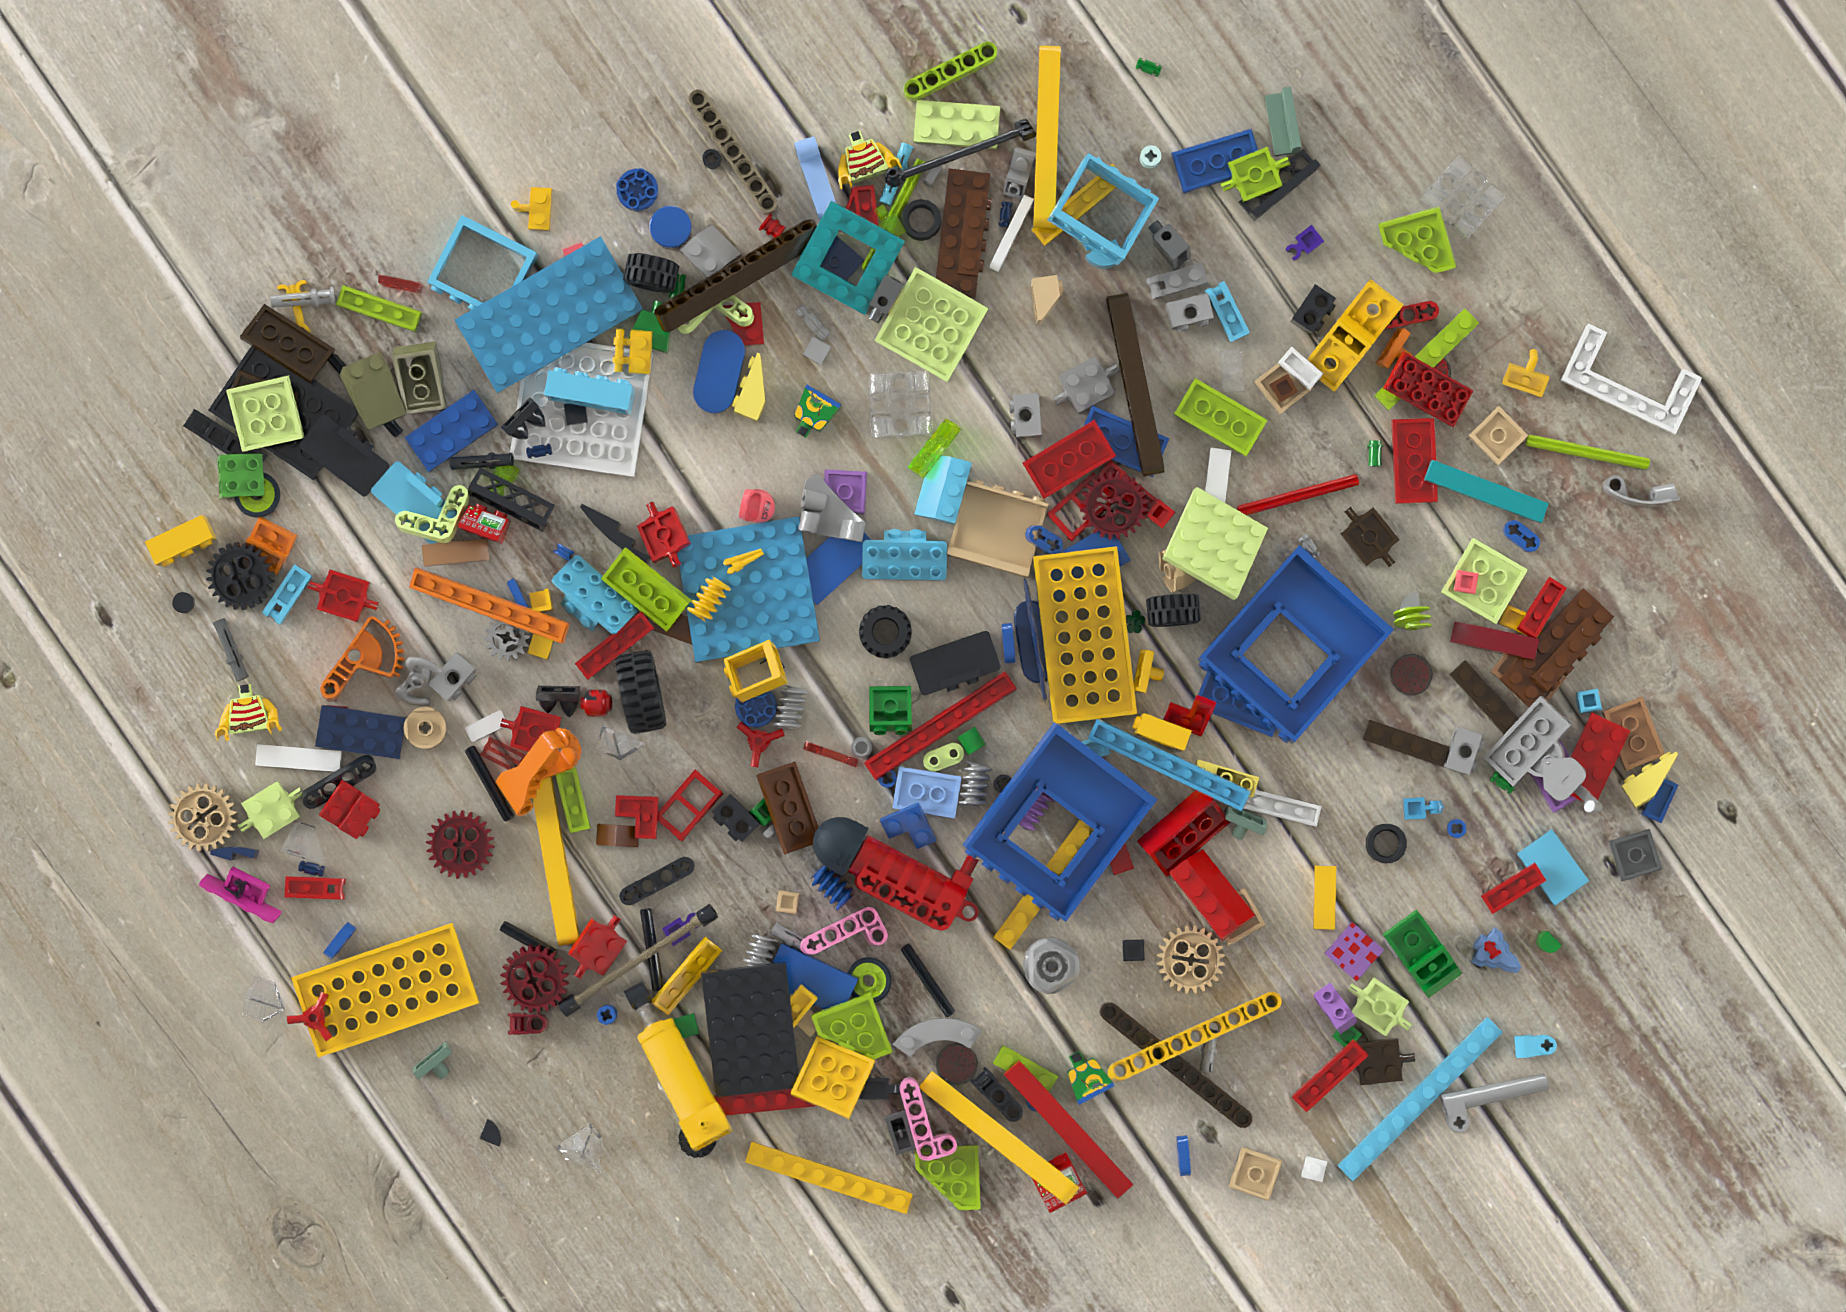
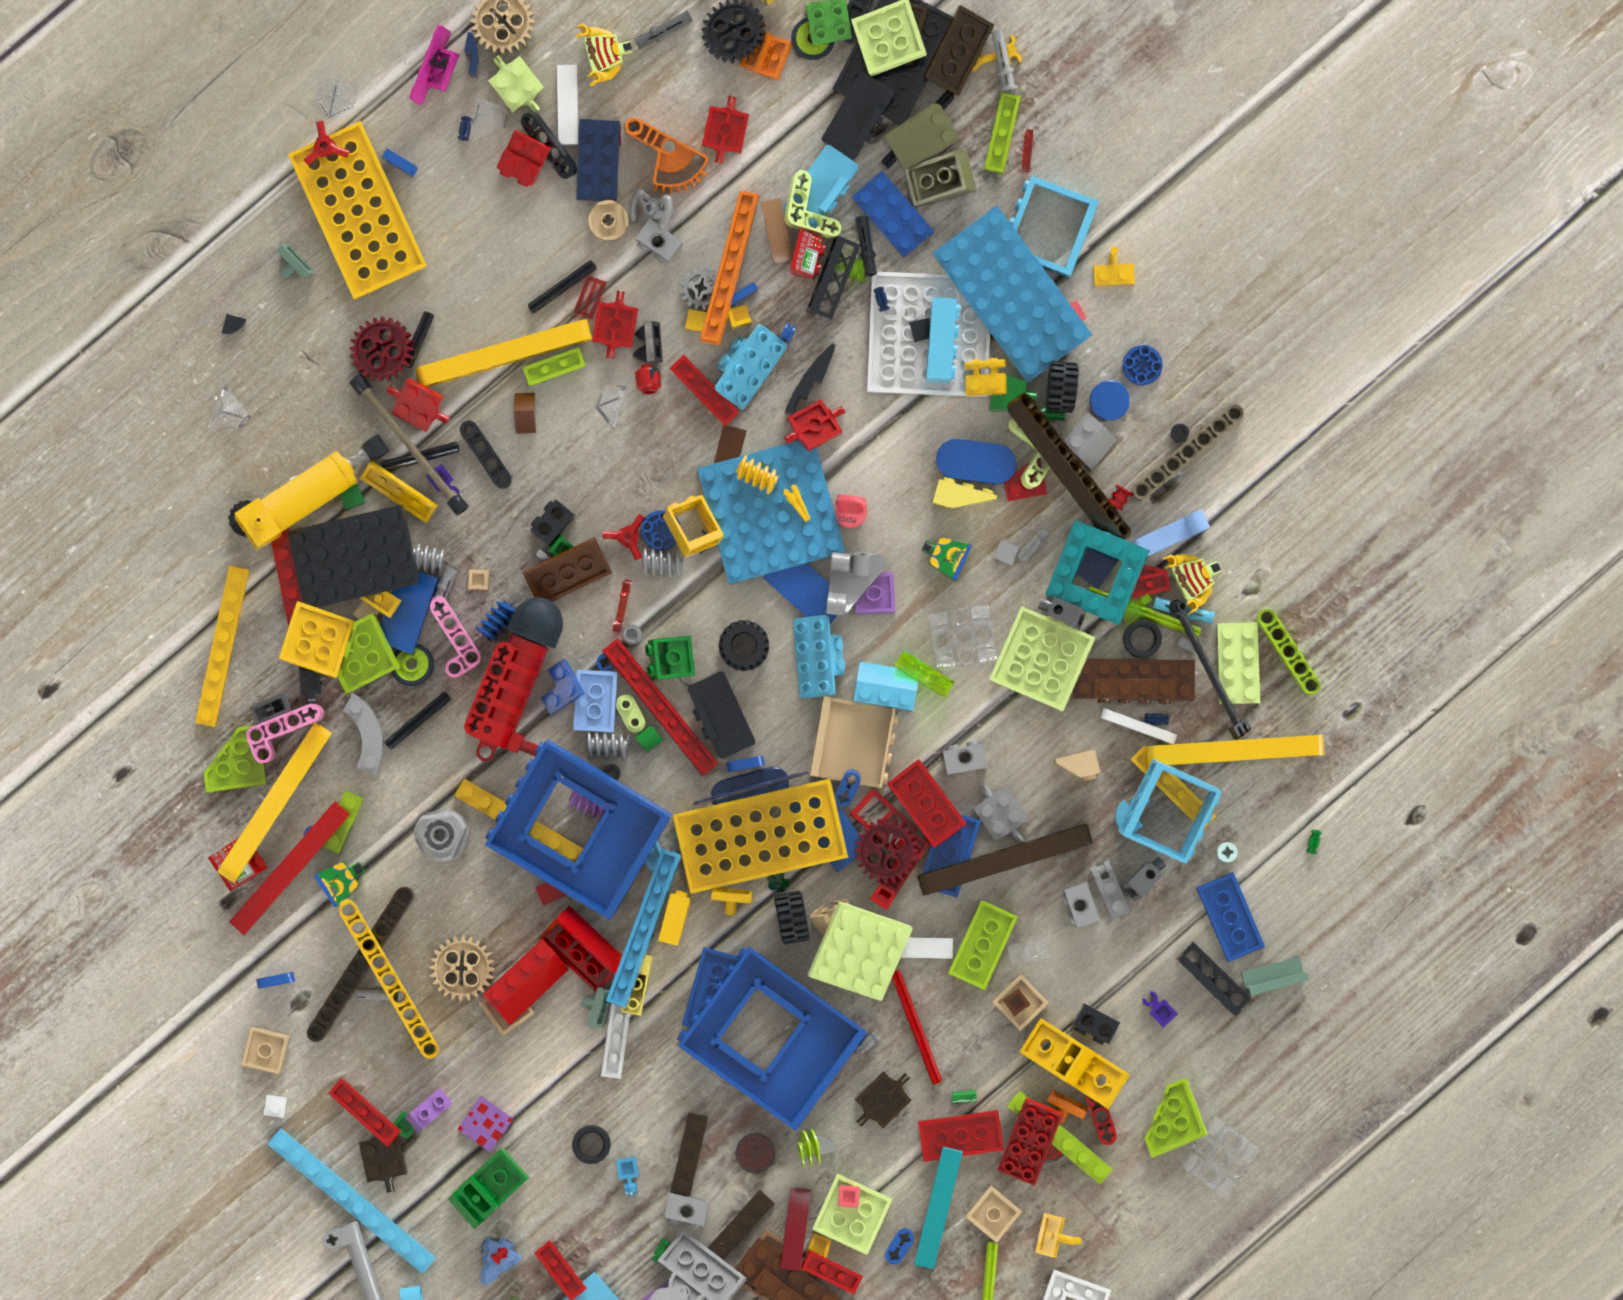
camera: 90 degrees right, 0 degrees up
medium azure plate [262,564,313,625] -> none
red plate [284,876,346,900] -> none
dark red gear [426,810,495,879] -> none
white sticker [465,710,508,742] -> none
orange arm [496,728,582,816] -> none
black tile [501,397,546,439] -> none
dark red piece [508,1012,549,1035] -> none
blue bush [597,1005,617,1025] -> none
lime plate [601,547,691,632] -> none
black tyre [615,650,666,734] -> none
red plate [615,795,659,840] -> none
red window [658,769,723,842] -> none
clear smoke tile [936,1043,978,1085] -> none
black piece [970,1066,1023,1122] -> none
light grey slope [1003,147,1036,199] -> none
black tile [1122,939,1145,961] -> none
red plate [1163,695,1216,737] -> none
medium azure plate [1205,281,1250,343] -> none
lime plate [1221,147,1290,202] -> none
white tile [1278,347,1323,390] -> none
yellow tile [1313,866,1336,930] -> none
yellowish green plate [1347,977,1412,1037] -> none
blue bush [1447,819,1467,838] -> none

